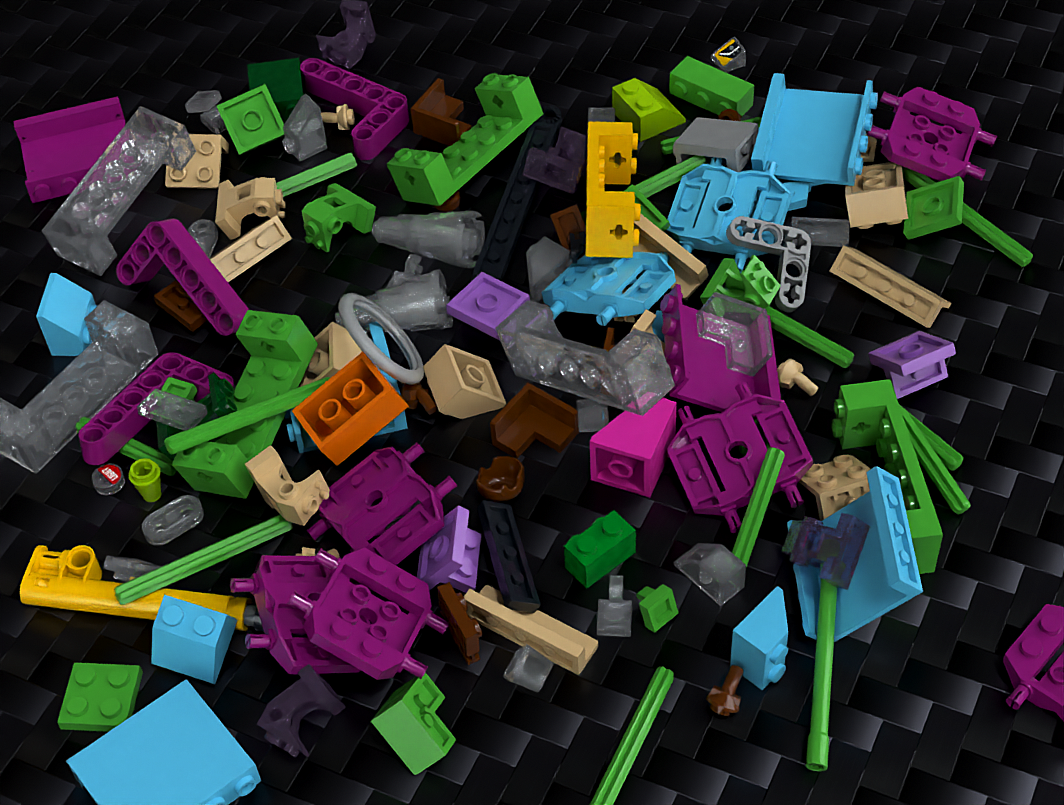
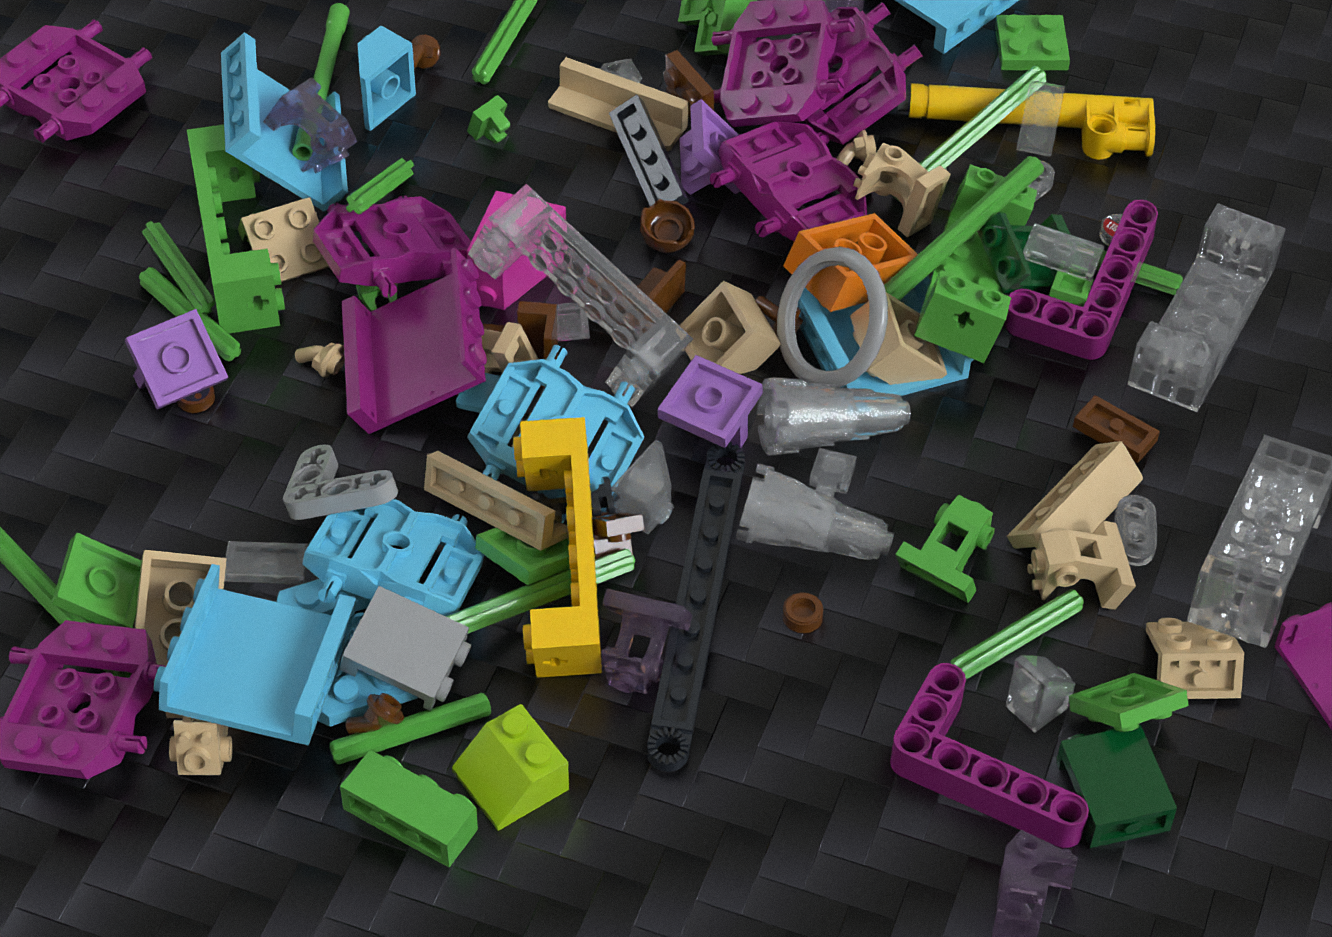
camera: 170 degrees right, 0 degrees up
medium azure slope [36,273,101,356] -> none
magenta beam [116,218,249,336] -> none
lime cone [129,458,162,502] -> none
medium azure slope [151,594,238,684] -> none
clear tile [185,90,222,113] -> none
clear tile [200,103,227,135] -> none
tan plate [320,104,355,130] -> none
bright green plate [386,73,544,206] -> none
reddish brown panel [410,78,472,146] -> none
green brick [564,510,636,589] -> none
clear tile [588,108,615,122] -> none
clear plate [597,576,632,637] -> none
clear slope [674,543,746,606] -> none
clear panel [696,292,773,377] -> none
bright green tile [700,255,781,318] -> none
slope [710,37,746,72] -> none
bright green axle [750,306,854,368] -> none
tan panel [830,245,952,328] -> none

